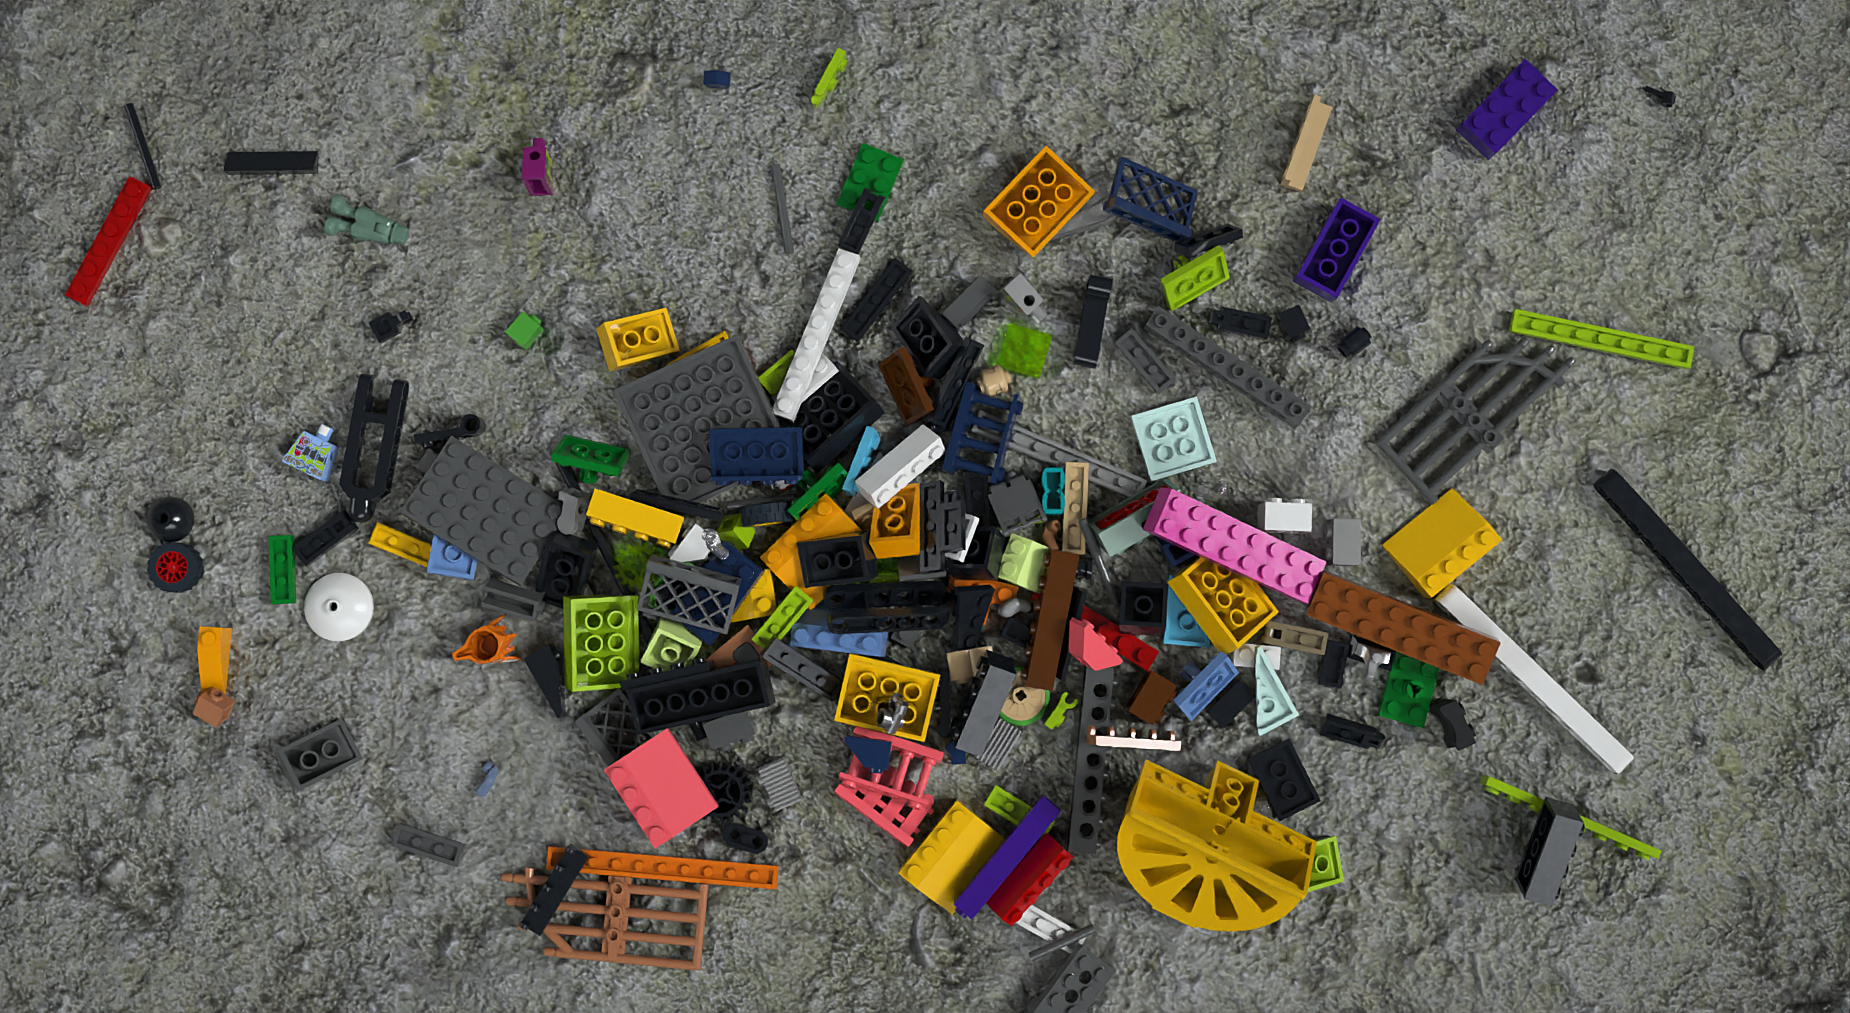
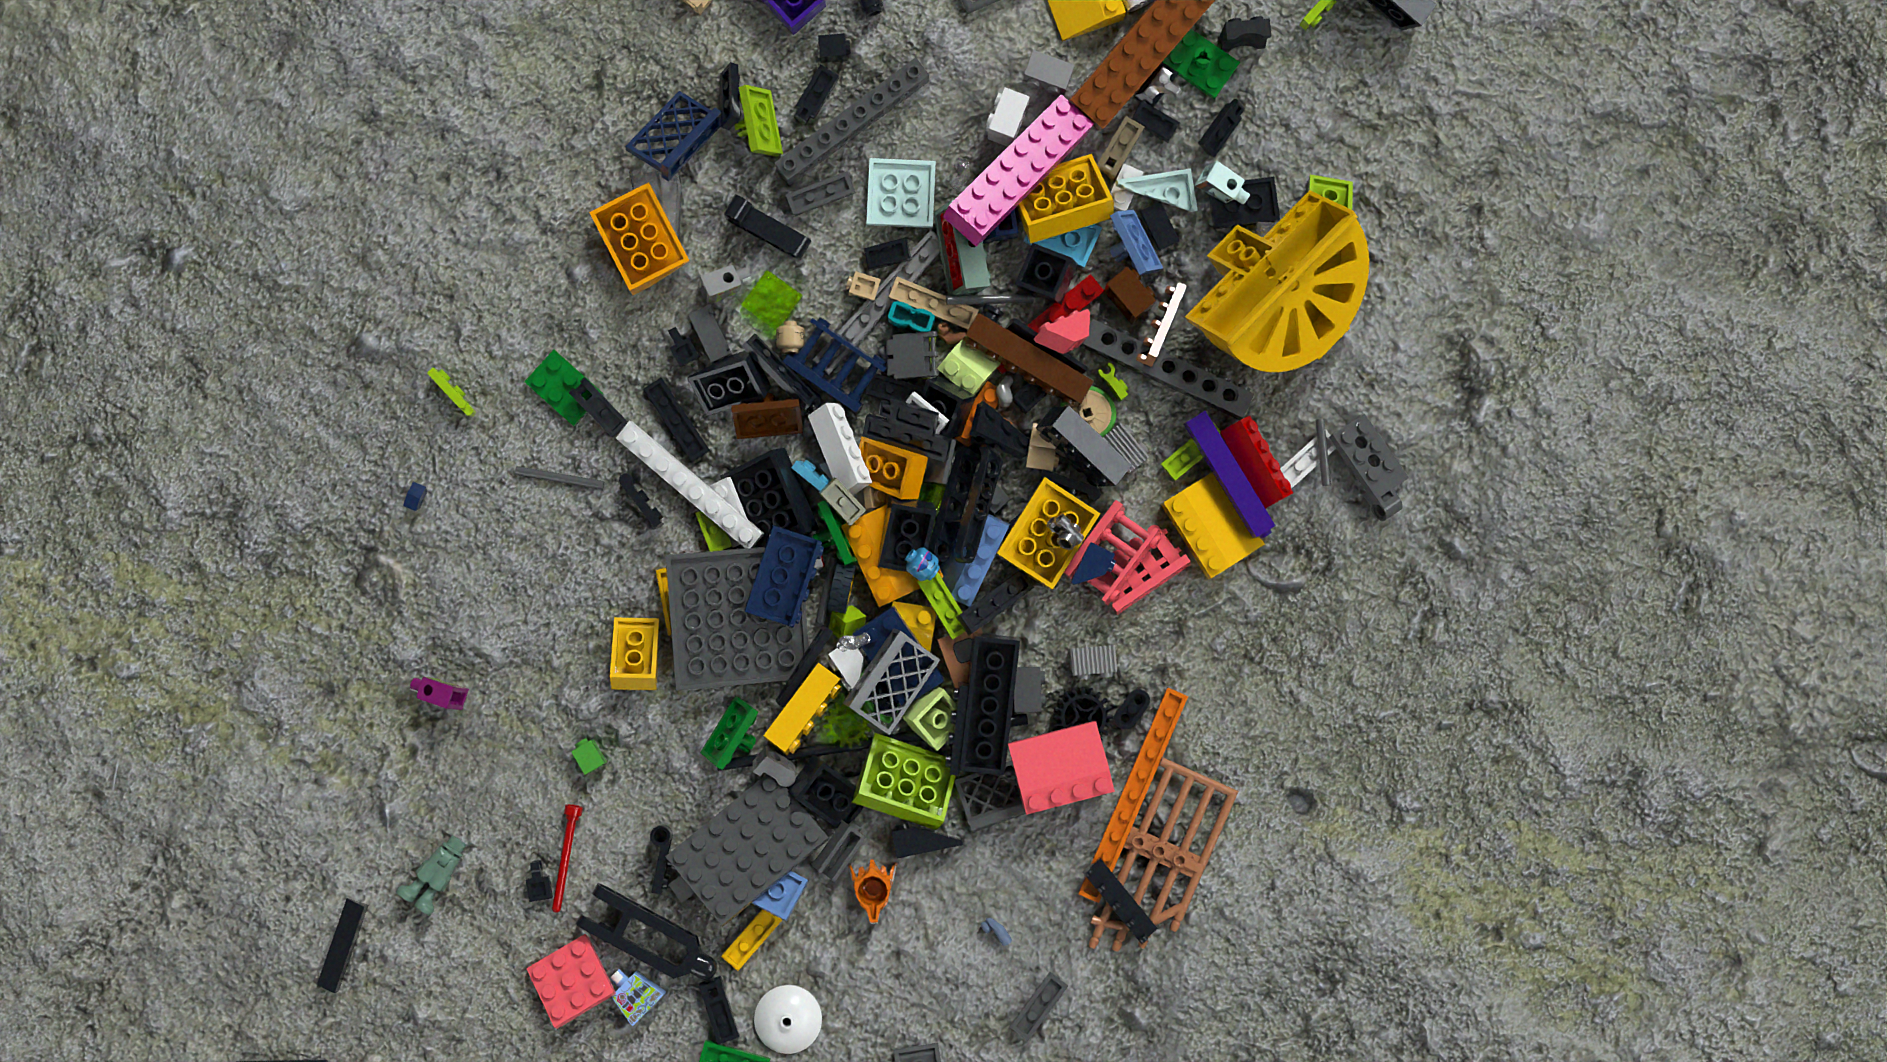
camera: 80 degrees left, 0 degrees up
dark blue piece [945,739,966,765] -> none
none -> coral plate [526,934,616,1029]
none -> red piece [552,804,583,913]
none -> black plate [619,473,664,529]
none -> black plate [668,327,700,368]
none -> plate [818,477,866,526]
none -> tan bracket [846,271,881,302]
none -> black plate [864,237,912,271]
none -> dark azure head [905,547,940,581]
none -> light aqua torso [1195,161,1250,204]

